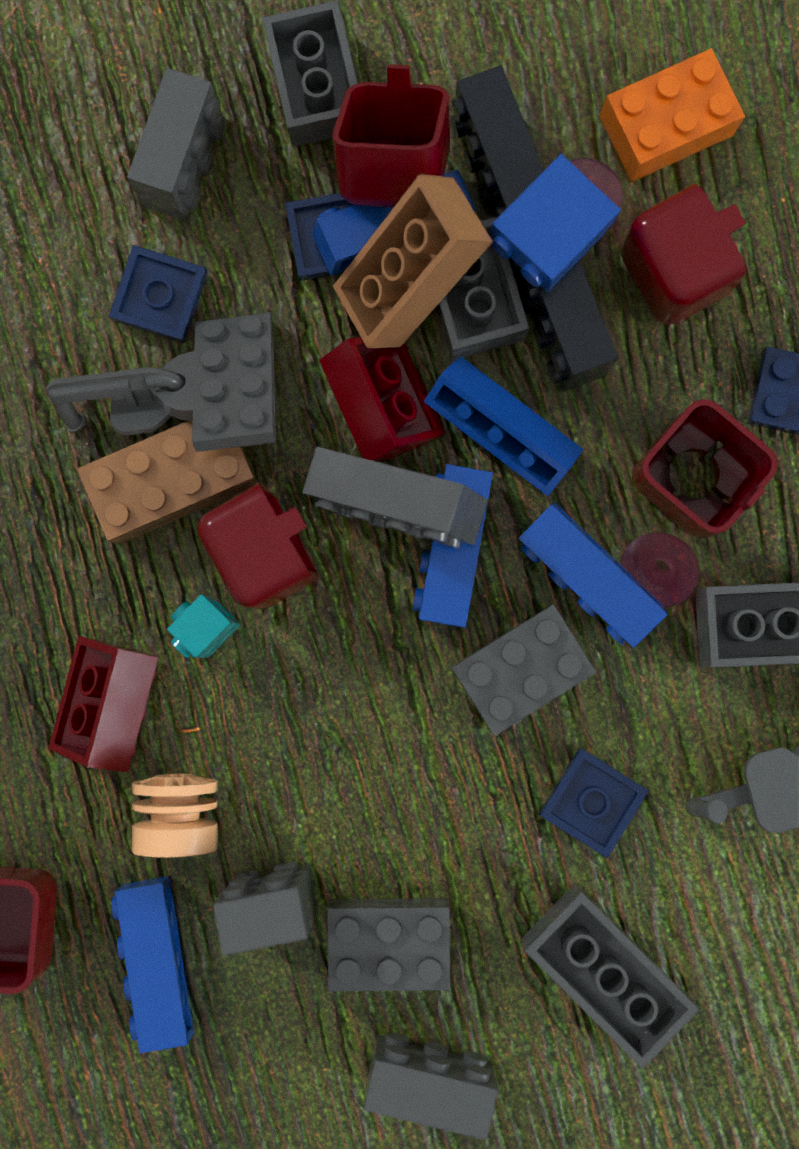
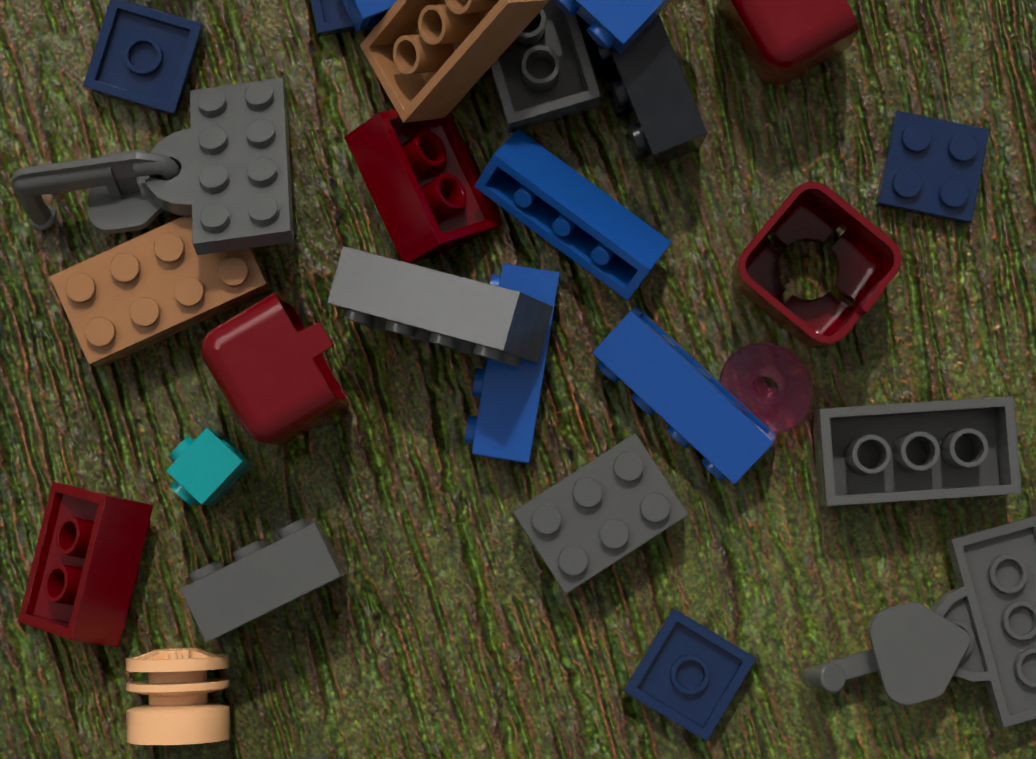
camera: 10 degrees left, 0 degrees up
none -> dark grey brick [180,518,347,643]

